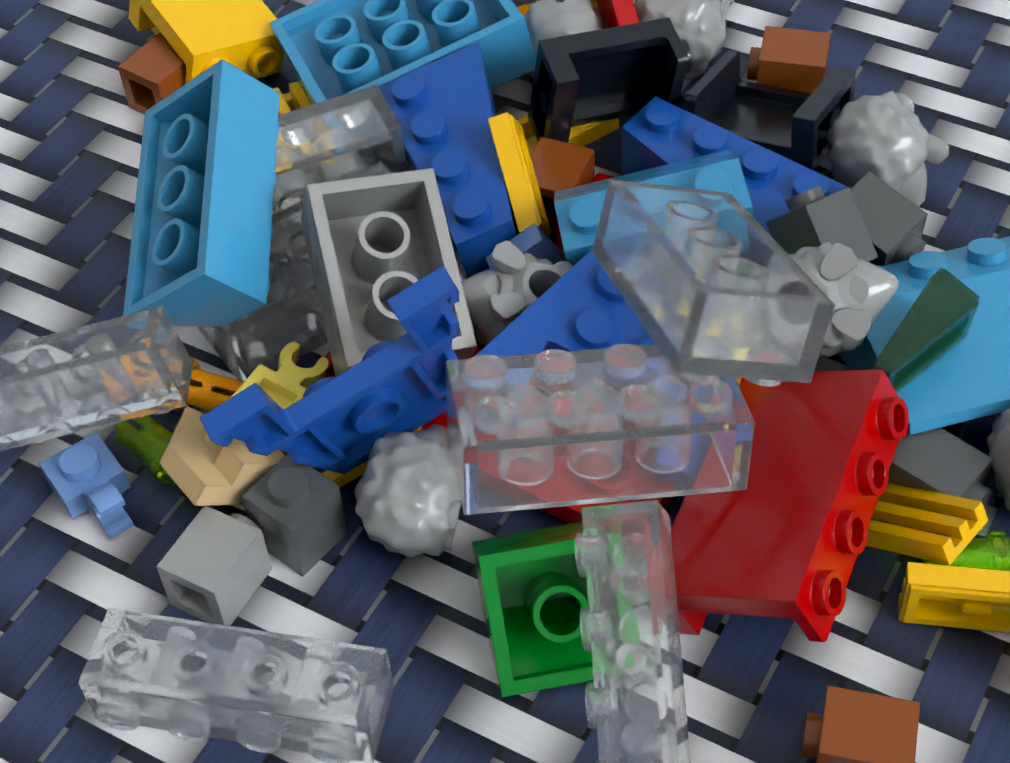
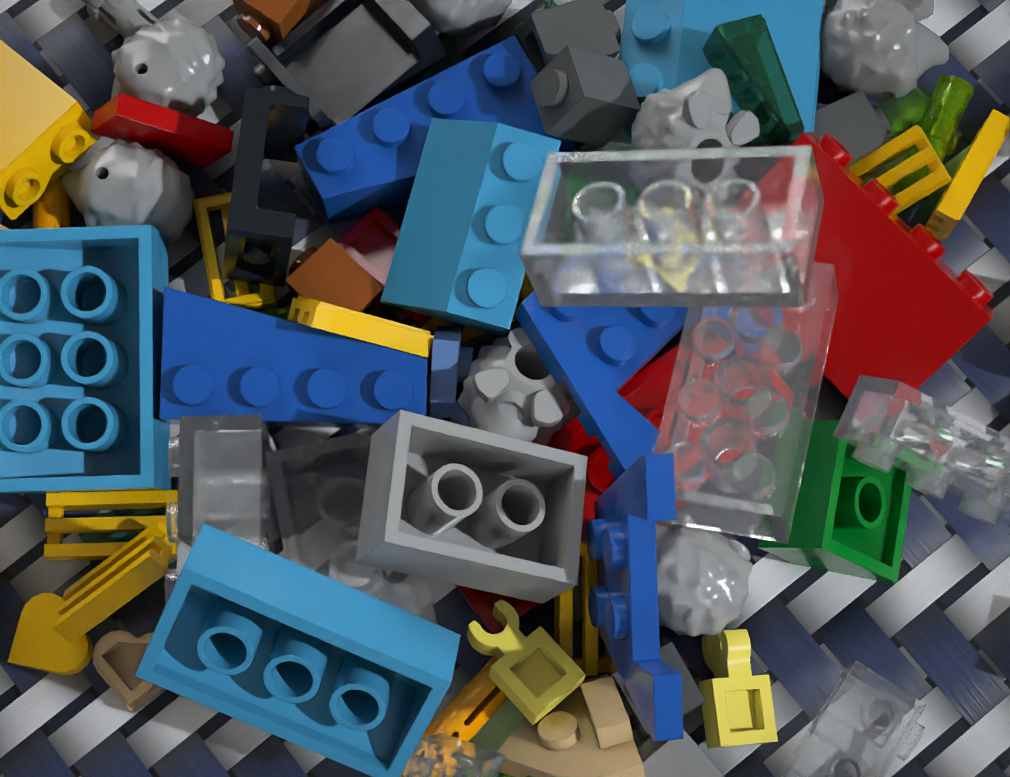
camera: 70 degrees left, 25 degrees up
none -> light yellow plate [699,629,778,749]

